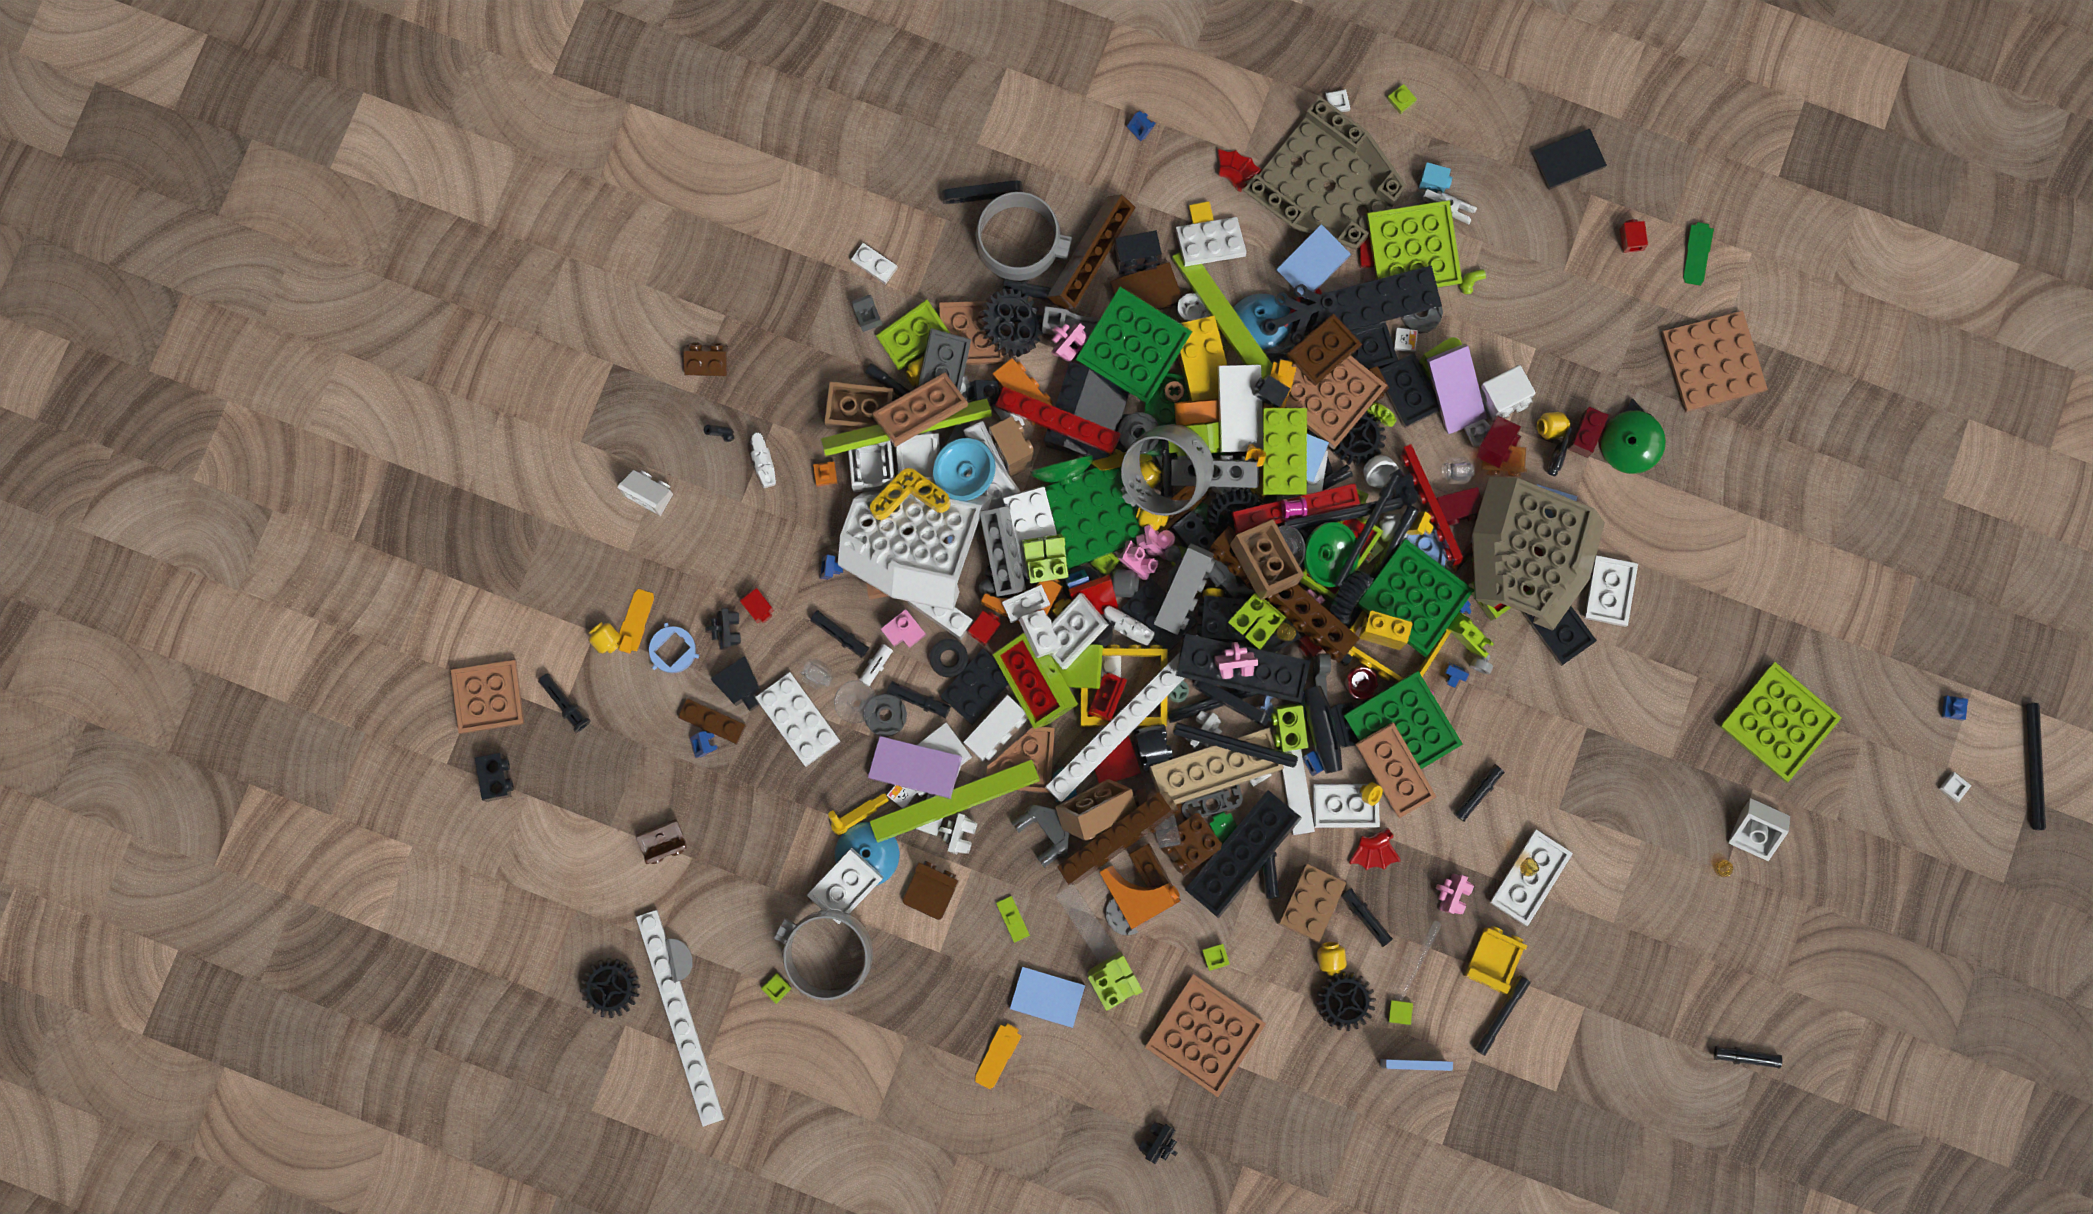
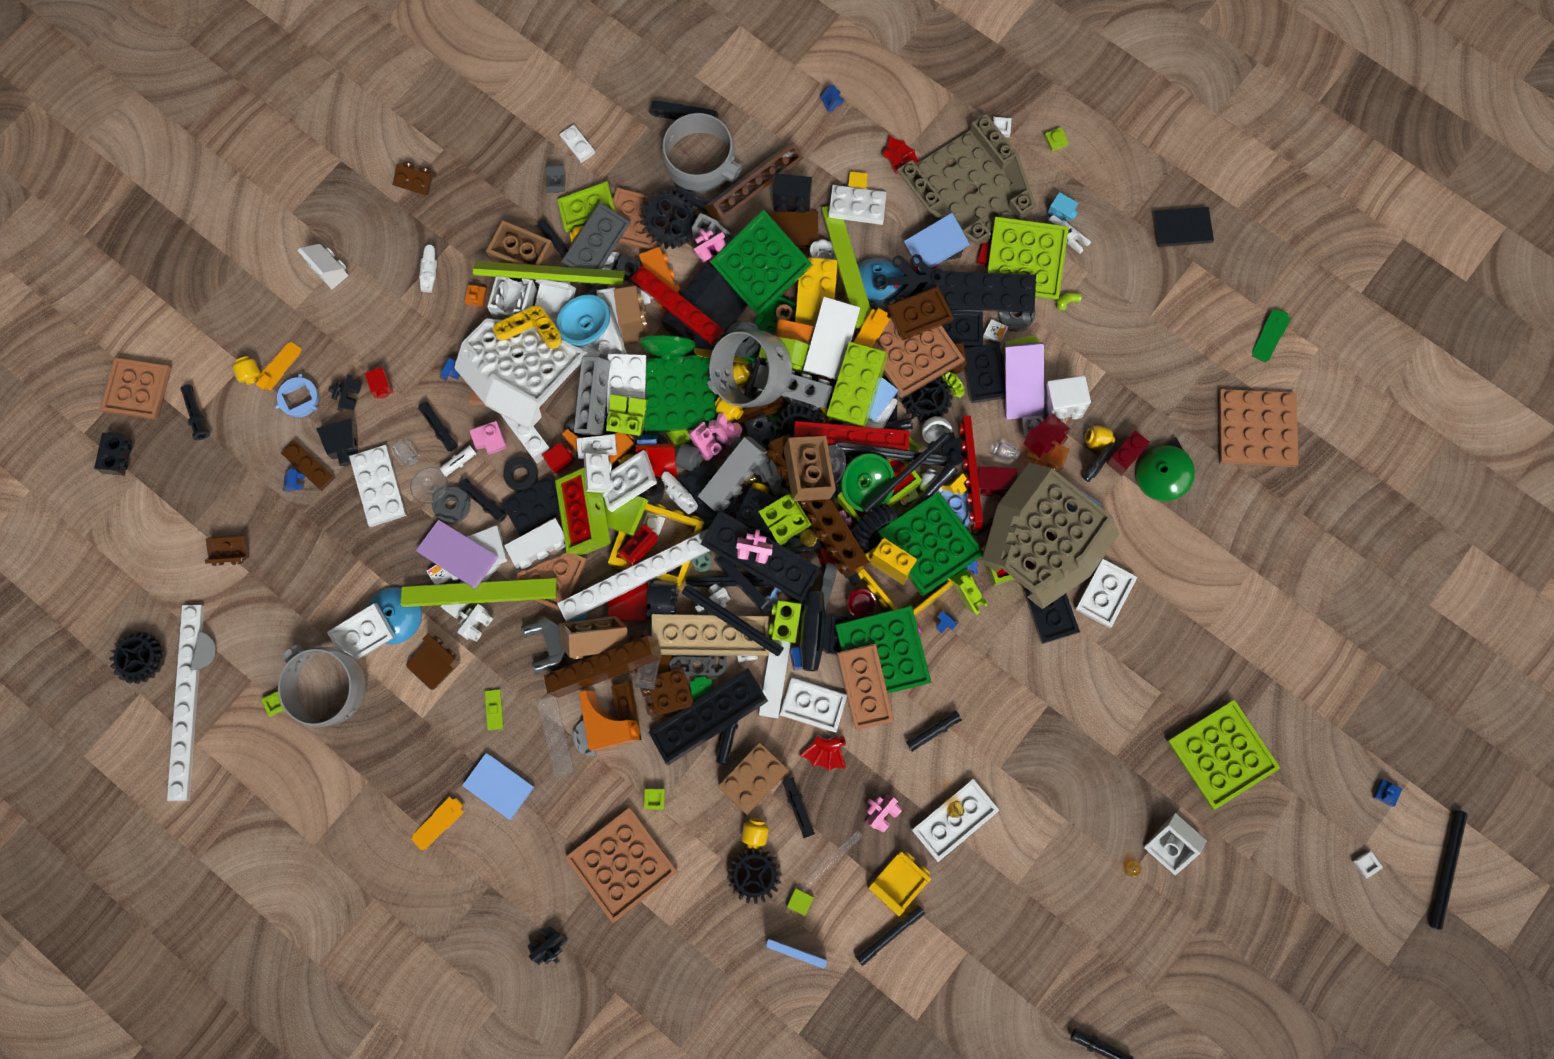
camera: 25 degrees right, 5 degrees down
black arm [704,424,735,442] -> none
yellow piece [828,794,889,835] -> none
nougat tile [872,373,968,447] -> none
lime hips [1087,951,1143,1011] -> none
light orange piece [1245,444,1266,467] -> none
black brick [1254,375,1291,408] -> none
dark pink bush [1281,497,1307,518] -> none
yellow tile [1360,782,1383,806] -> none
light grey tile [1470,655,1493,675] -> none
red brick [1619,219,1648,253] -> none

